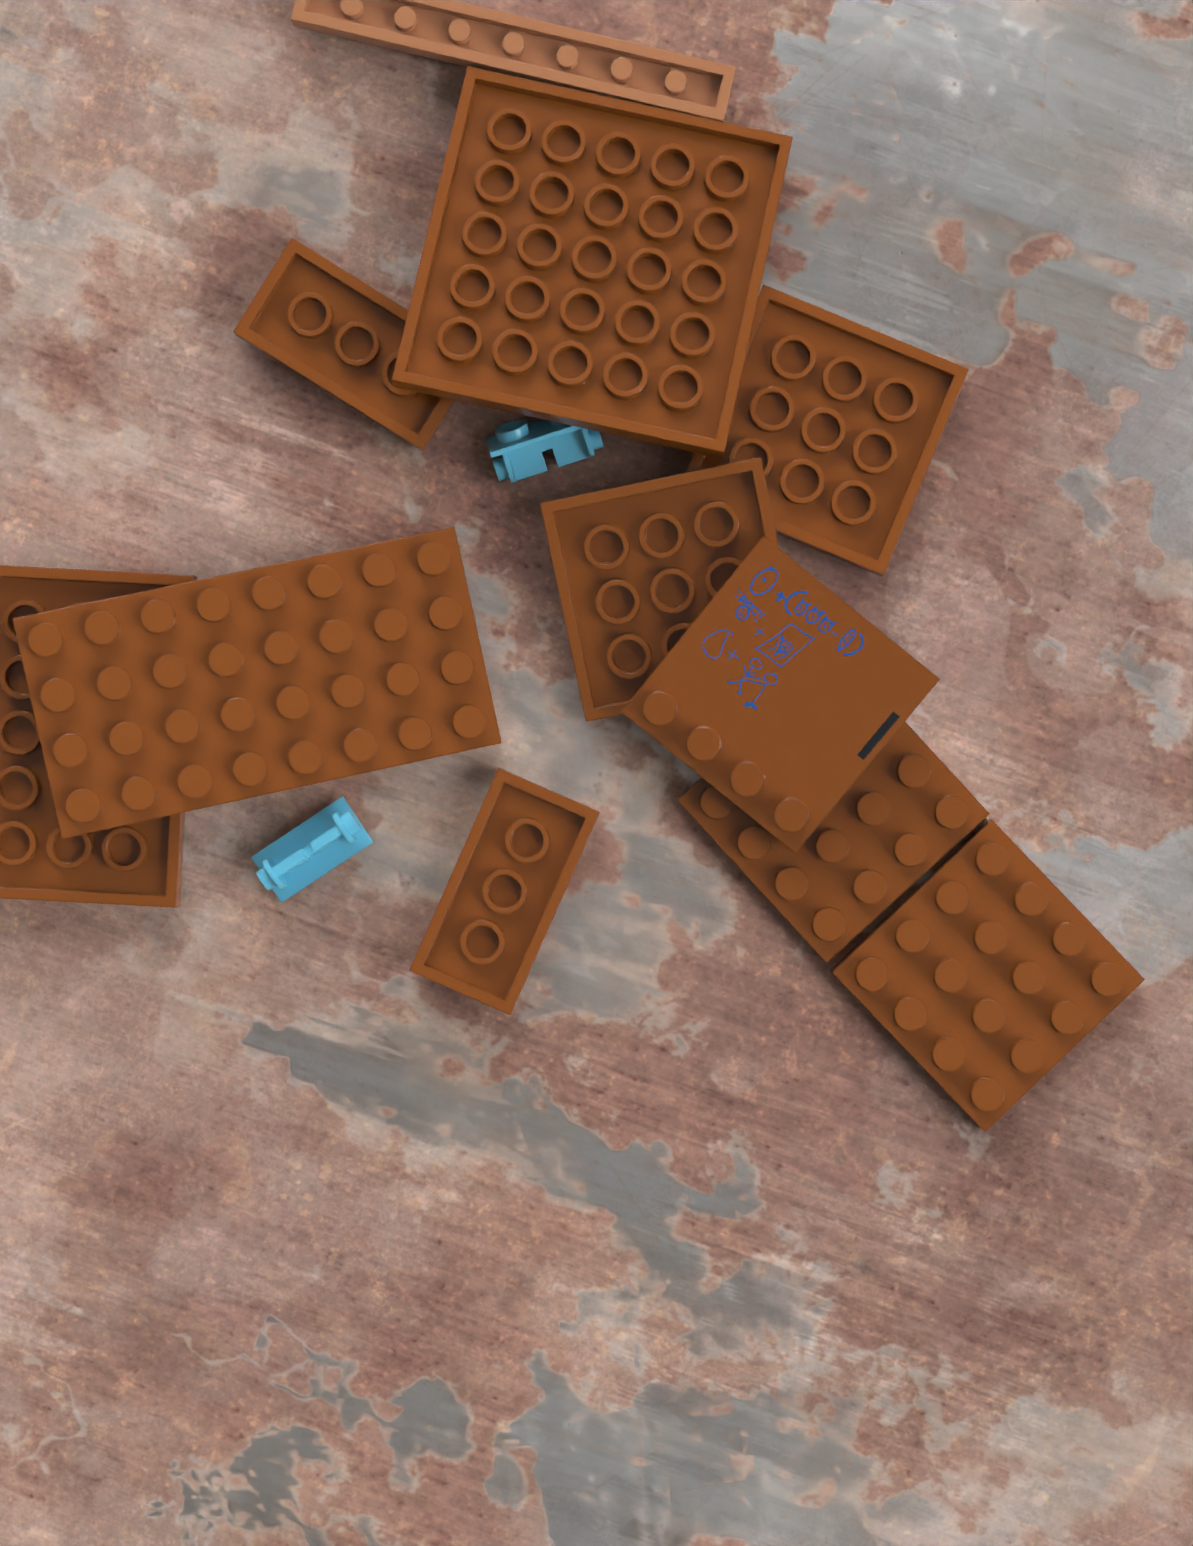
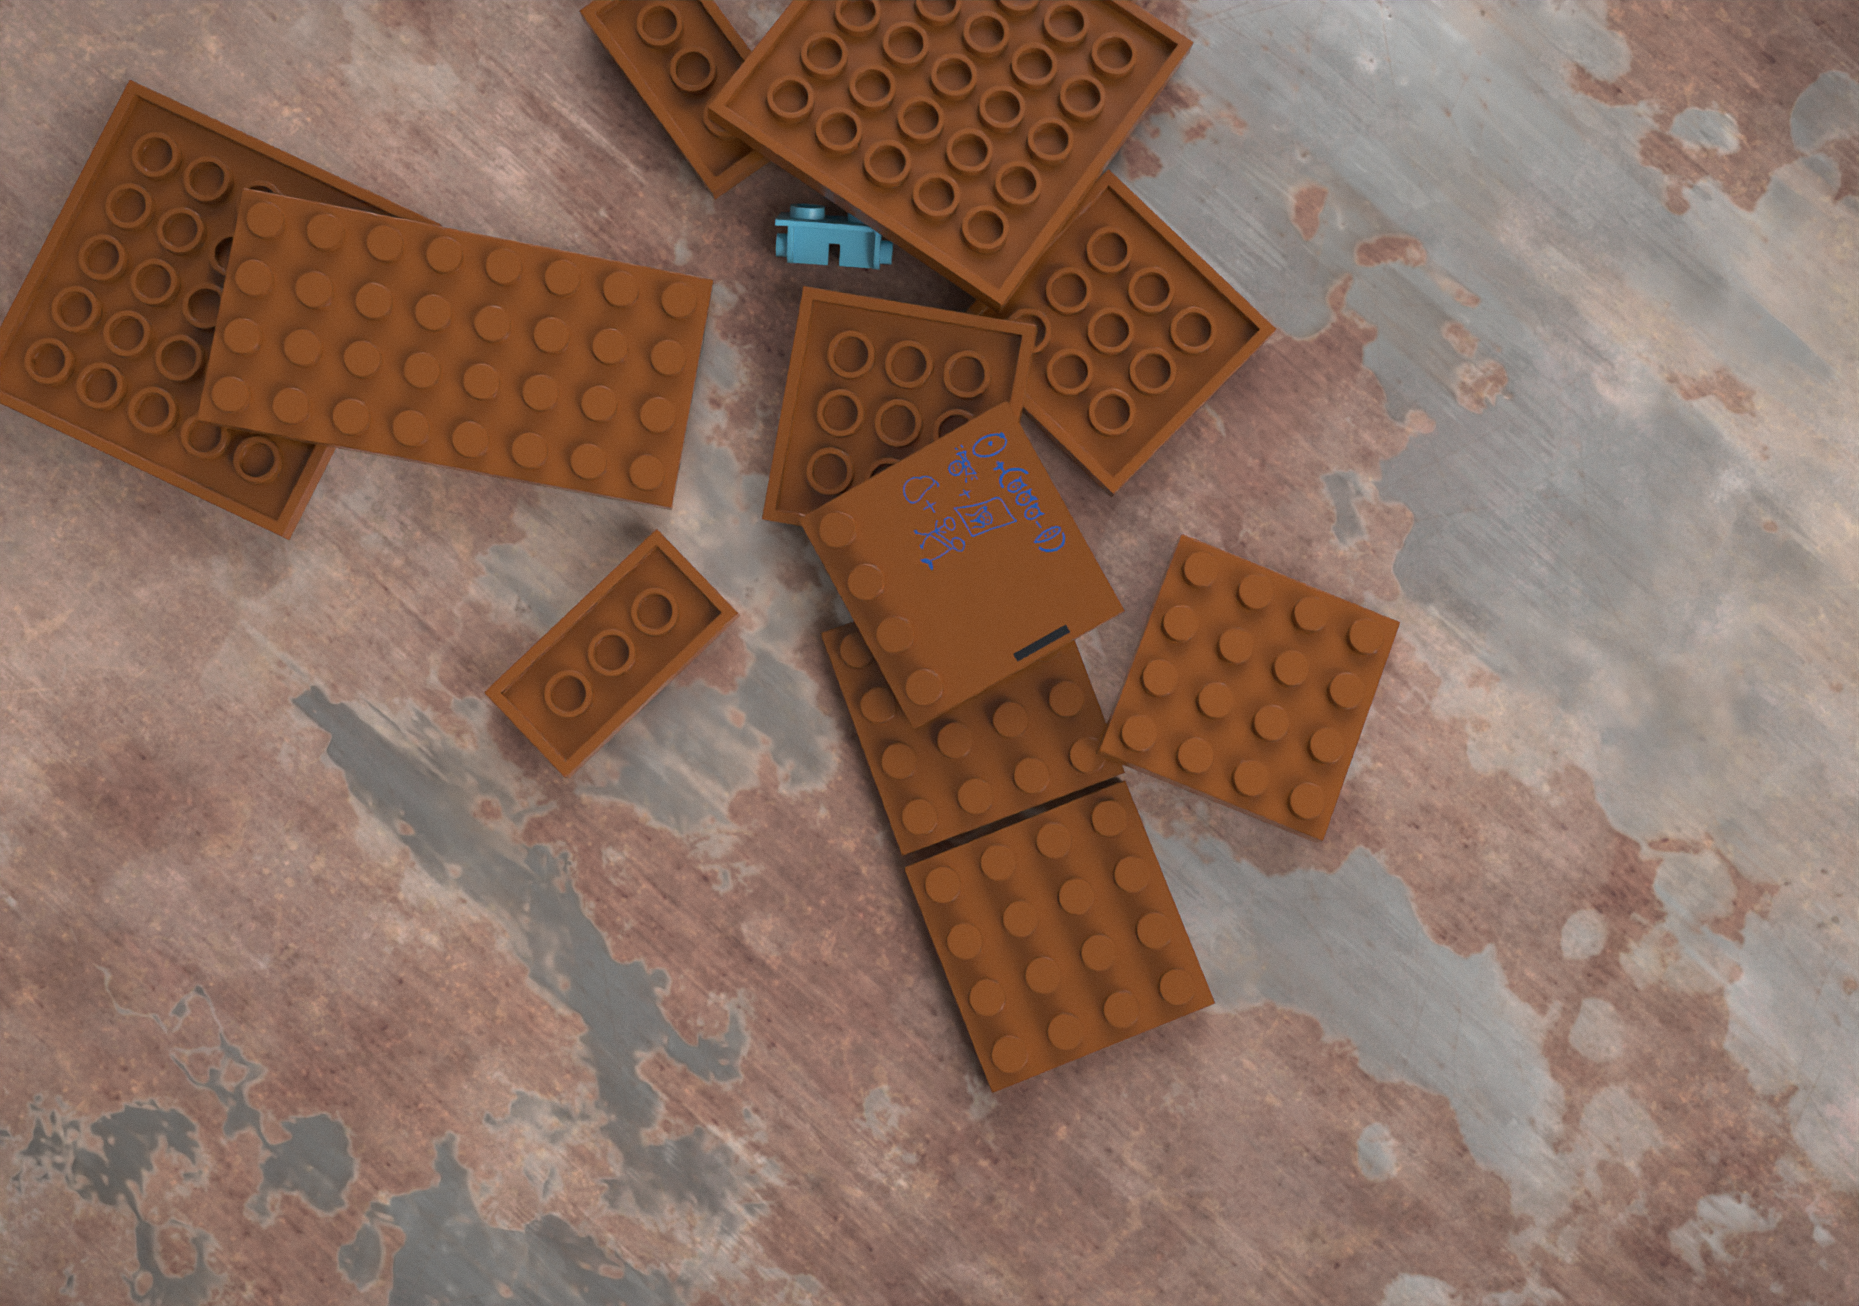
camera: 20 degrees right, 5 degrees down
medium azure hinge [251,796,373,903] -> none
none -> dark orange plate [1096,534,1400,843]

